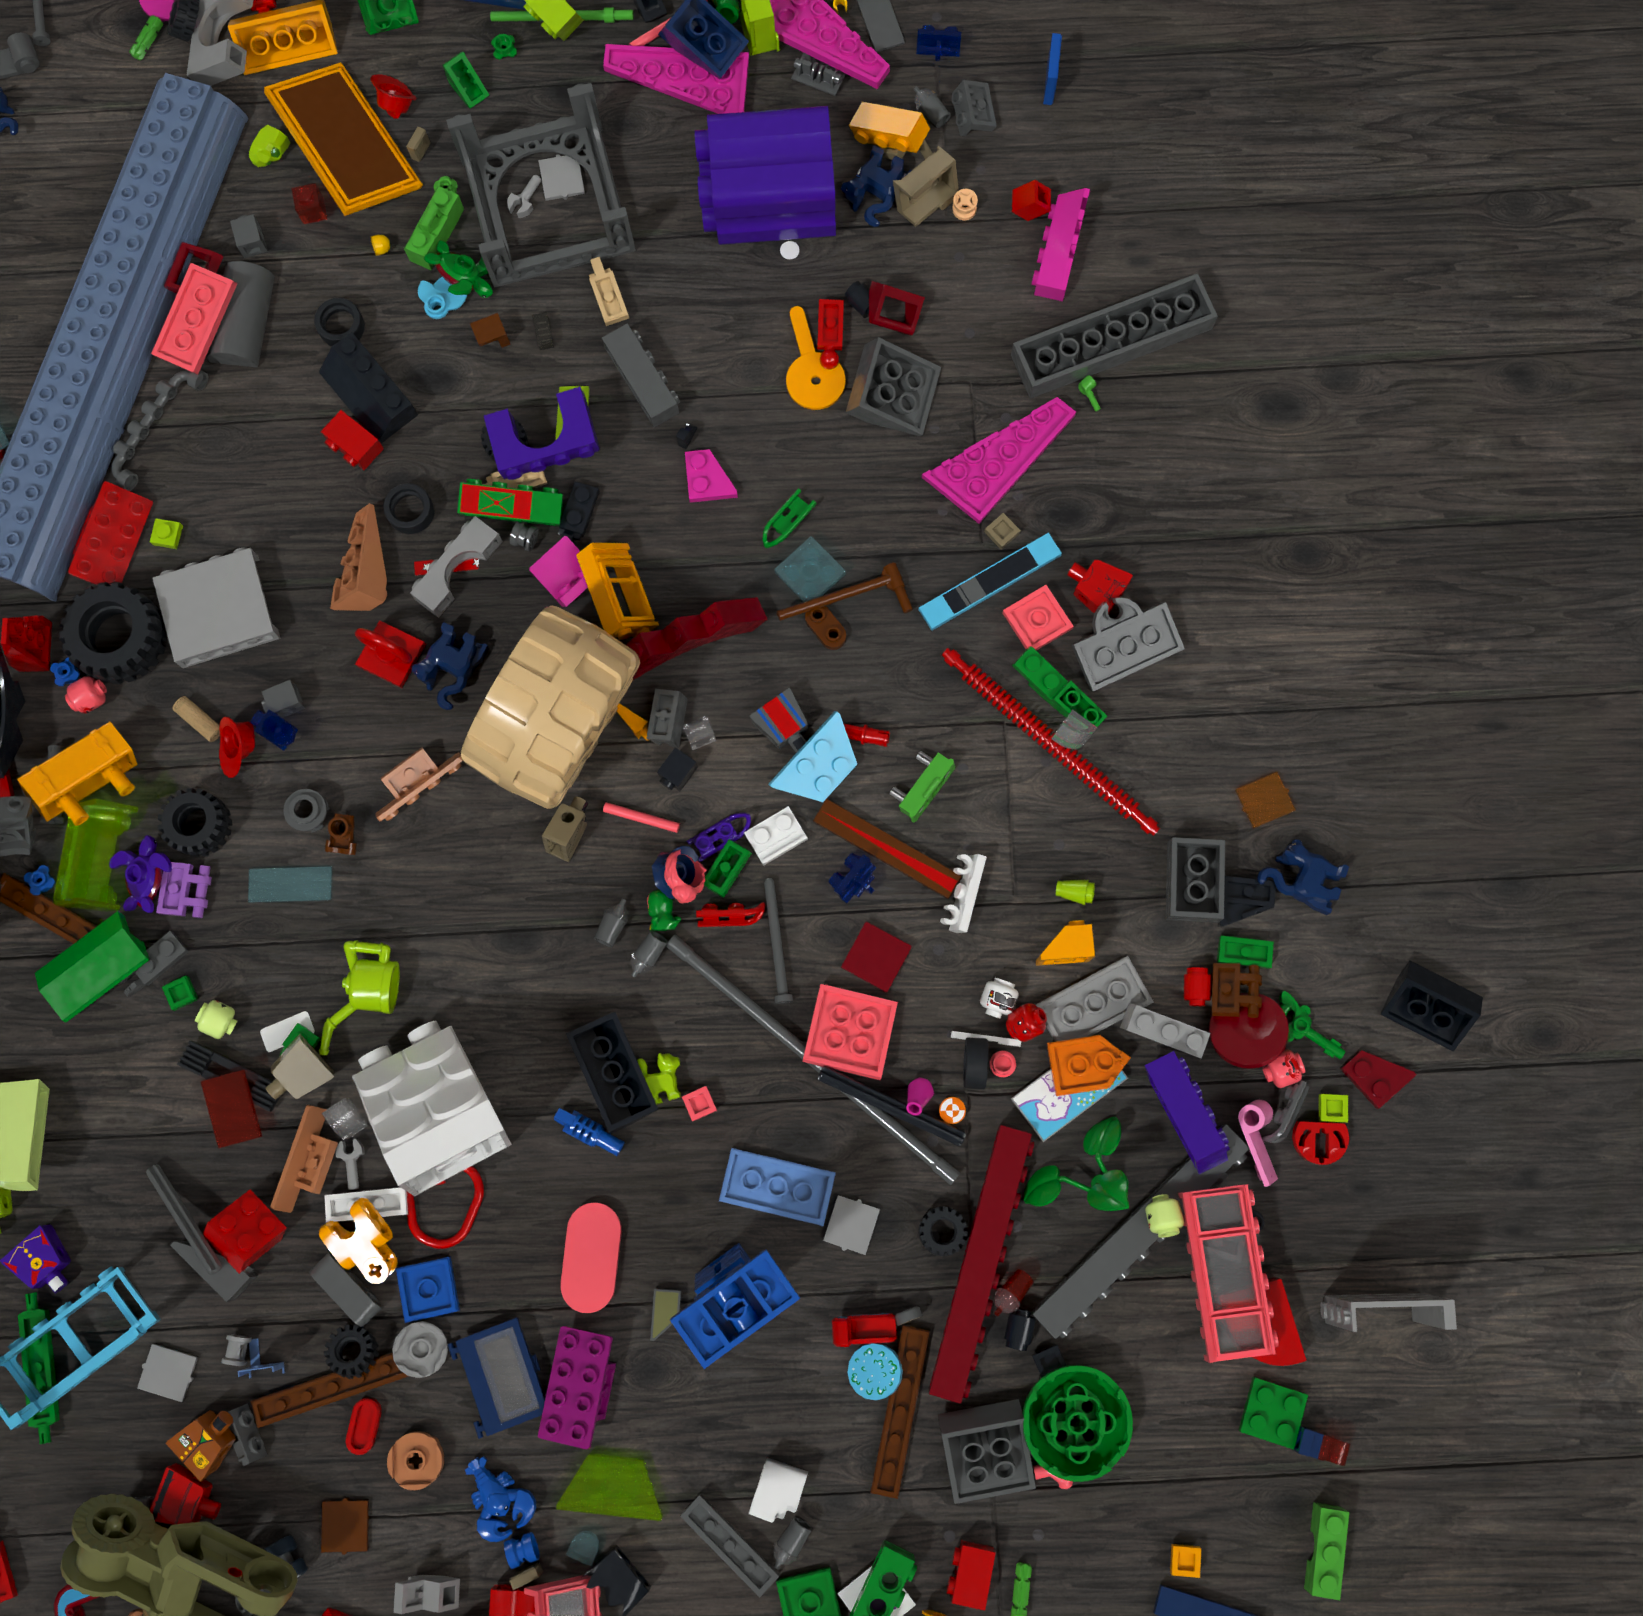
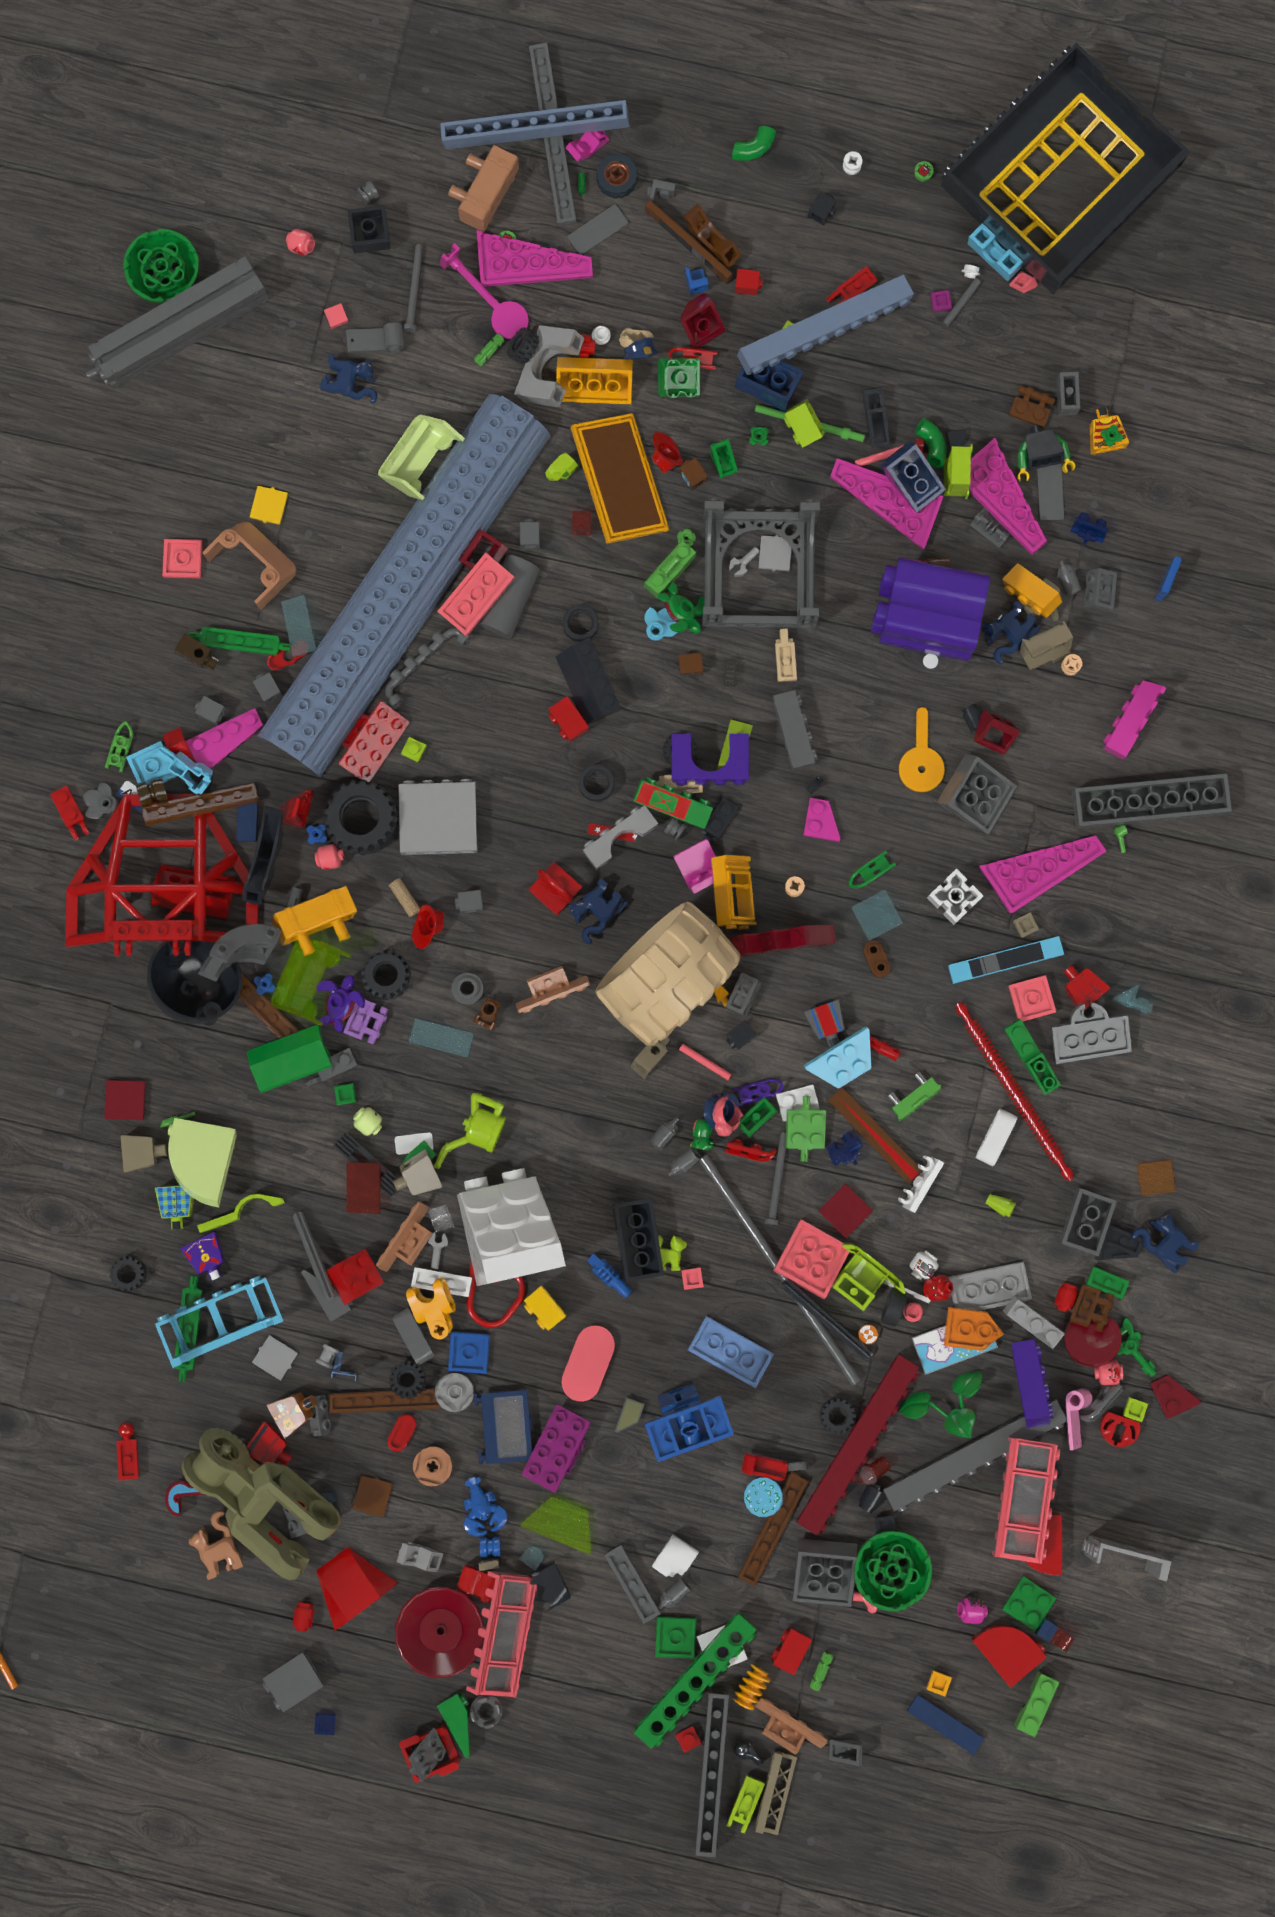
camera: 10 degrees right, 5 degrees up
clear blue hips [250,710,298,751] -> none
nougat wedge [330,503,387,611] -> none
yellow hinge [371,235,390,256] -> none
dark tan tile [406,127,430,162] -> none
clear brick [683,716,716,750] -> none
reddish brown bar [777,563,913,621] -> none
red plate [817,299,844,370] -> none
light grey piece [823,1195,880,1255] -> none
dark pink cone [906,1078,934,1115] -> none
red brick [1012,180,1051,221] -> none
light orange slope [1036,920,1095,966] -> none
clear brick [1051,709,1098,749] -> none
yellowish green head [1145,1194,1185,1238] -> none
black slope [1381,960,1483,1052] -> none
none -> lime piece [197,1194,285,1233]
none -> yellowish green windscreen [378,415,465,500]
none -> yellow slope [524,1285,567,1331]
none -> reddish brown brick [679,458,708,491]
none -> light nougat wheel [785,876,805,897]
none -> bright green plate [785,1096,826,1162]
none -> lime piece [832,1243,906,1311]
none -> white brick [927,869,983,925]
none -> dark pink head [957,1597,988,1624]
none -> red brick [970,1624,1047,1688]
none -> white beam [975,1108,1018,1167]
none -> clear light blue slope [1111,984,1153,1014]

